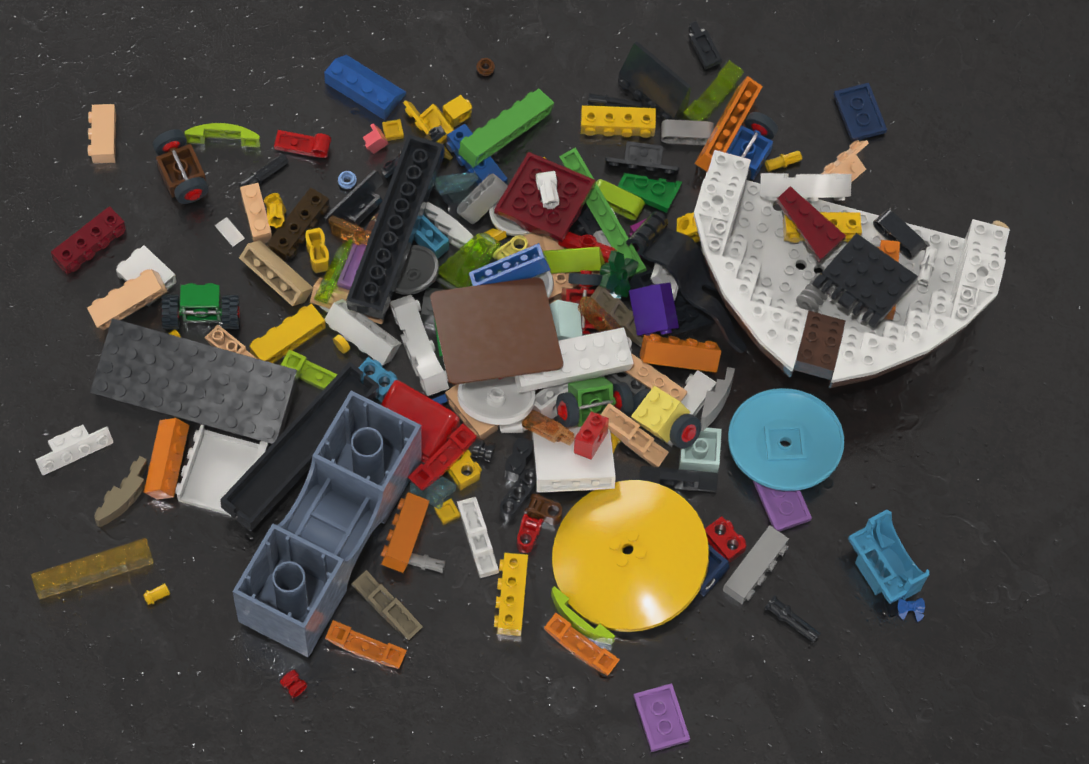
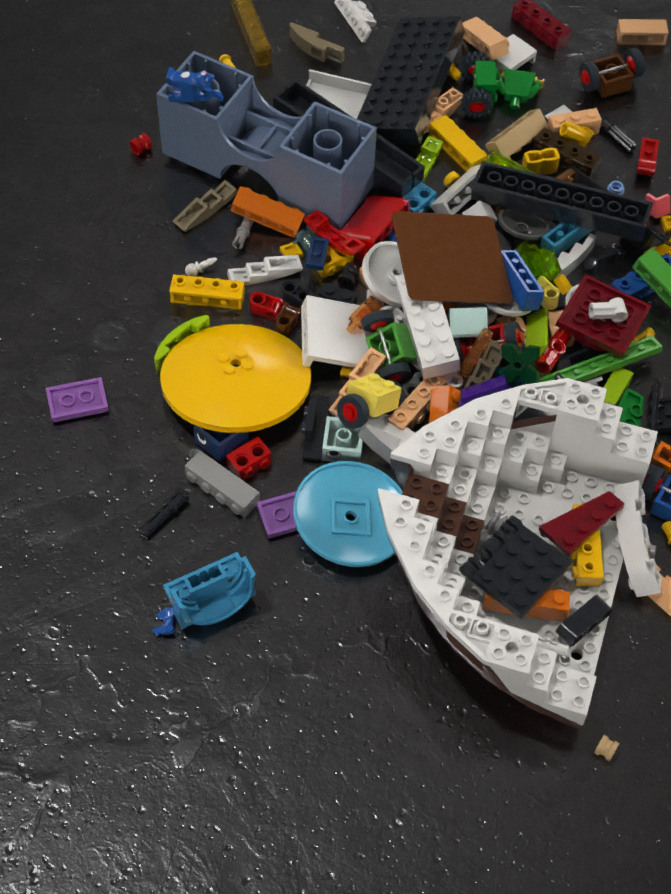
camera: 95 degrees right, 10 degrees down
orange brick [144,418,189,500] -> none
lime slope [185,123,260,147] -> none
orange slope [325,620,407,669] -> none
clear light blue bracket [434,172,479,195] -> none
light grey beam [457,174,508,224] -> none
orange slope [544,613,620,676] -> none
red brick [574,411,609,460] -> none
none -> blue animal [166,67,224,102]
none -> white bar [185,258,217,277]
none -> dark blue plate [306,237,329,271]
none -> green torso [496,69,545,110]

